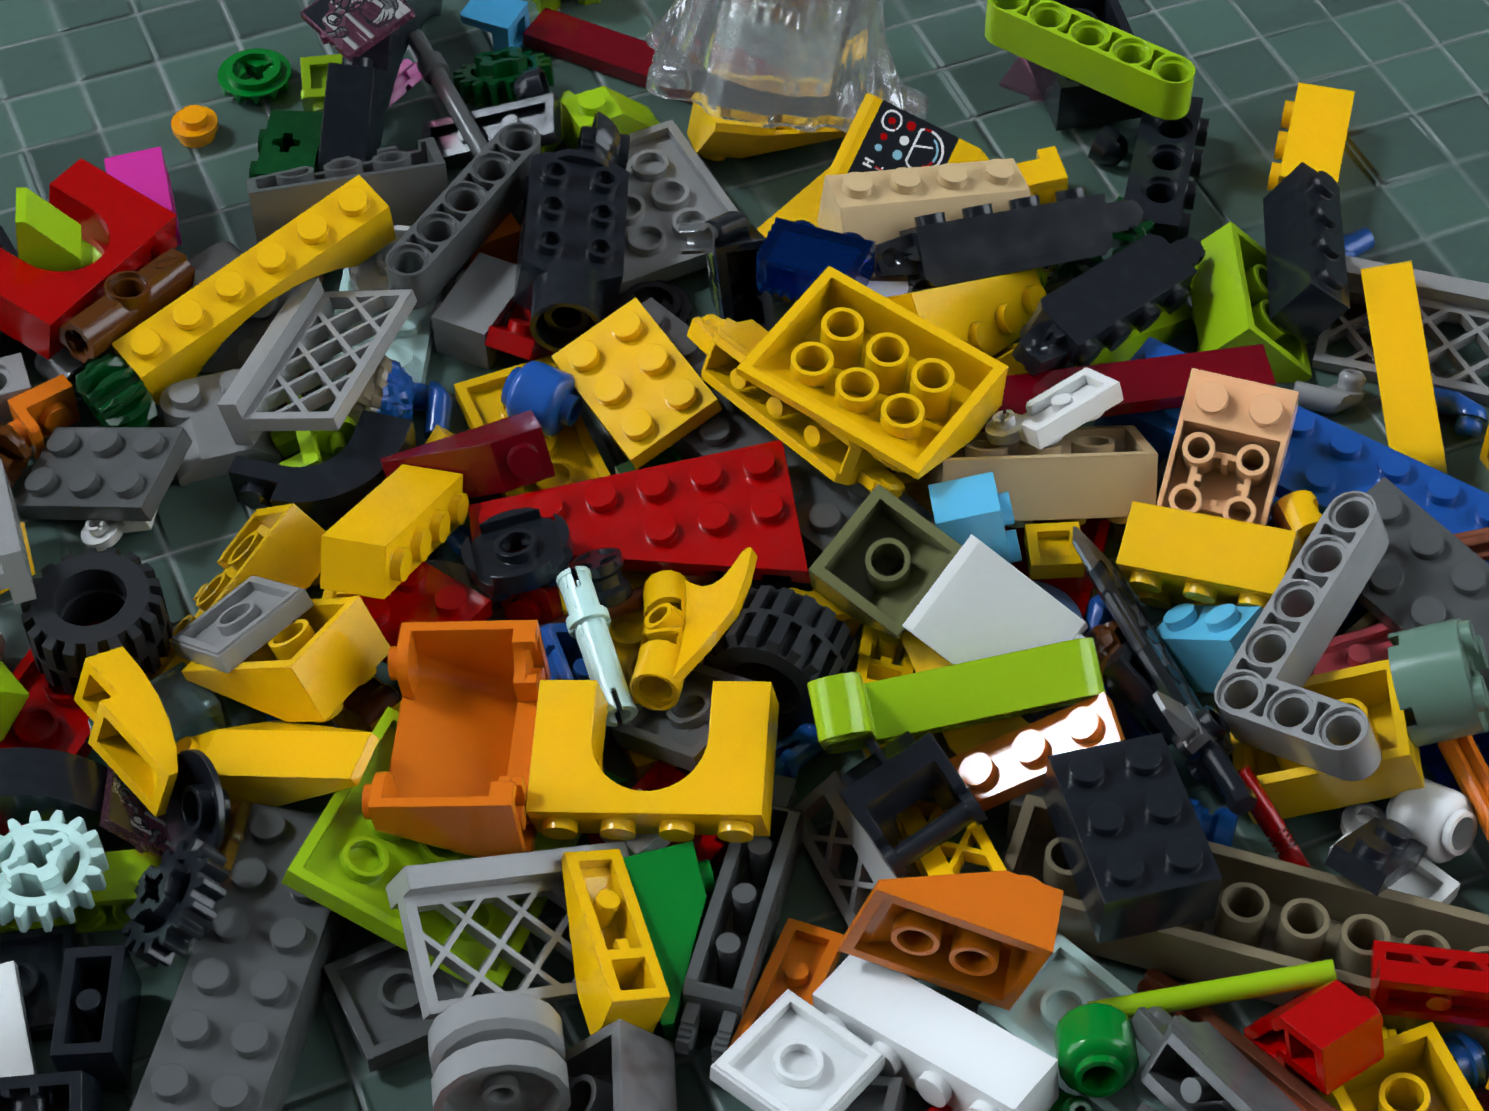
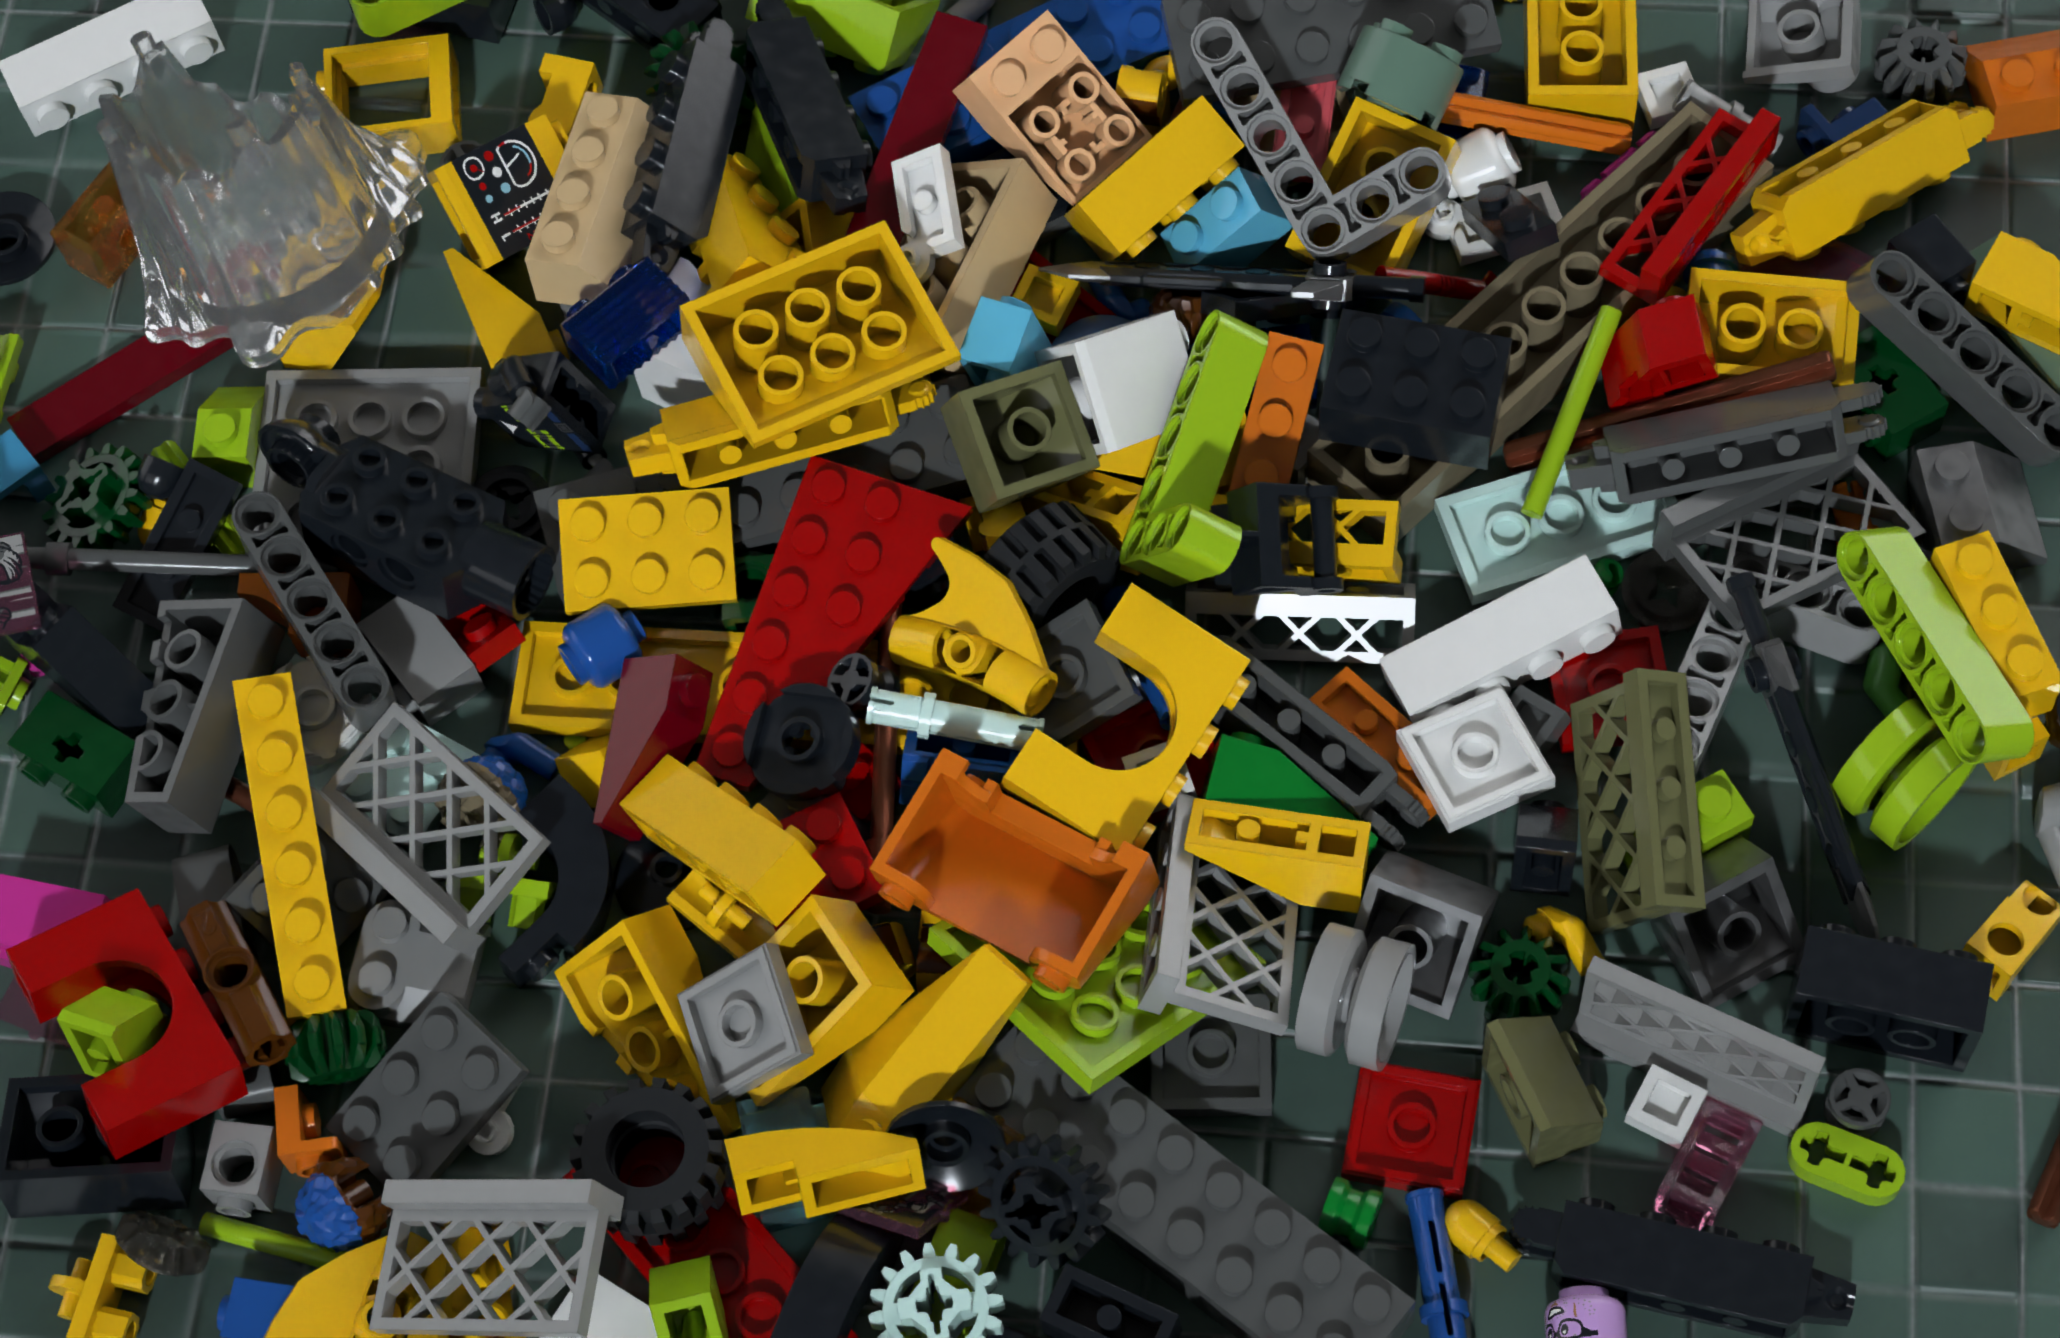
camera: 55 degrees left, 15 degrees up
orange slope [838,870,1064,1011] -> none
green head [1054,1003,1139,1098] -> none
none -> yellow window [316,33,462,166]

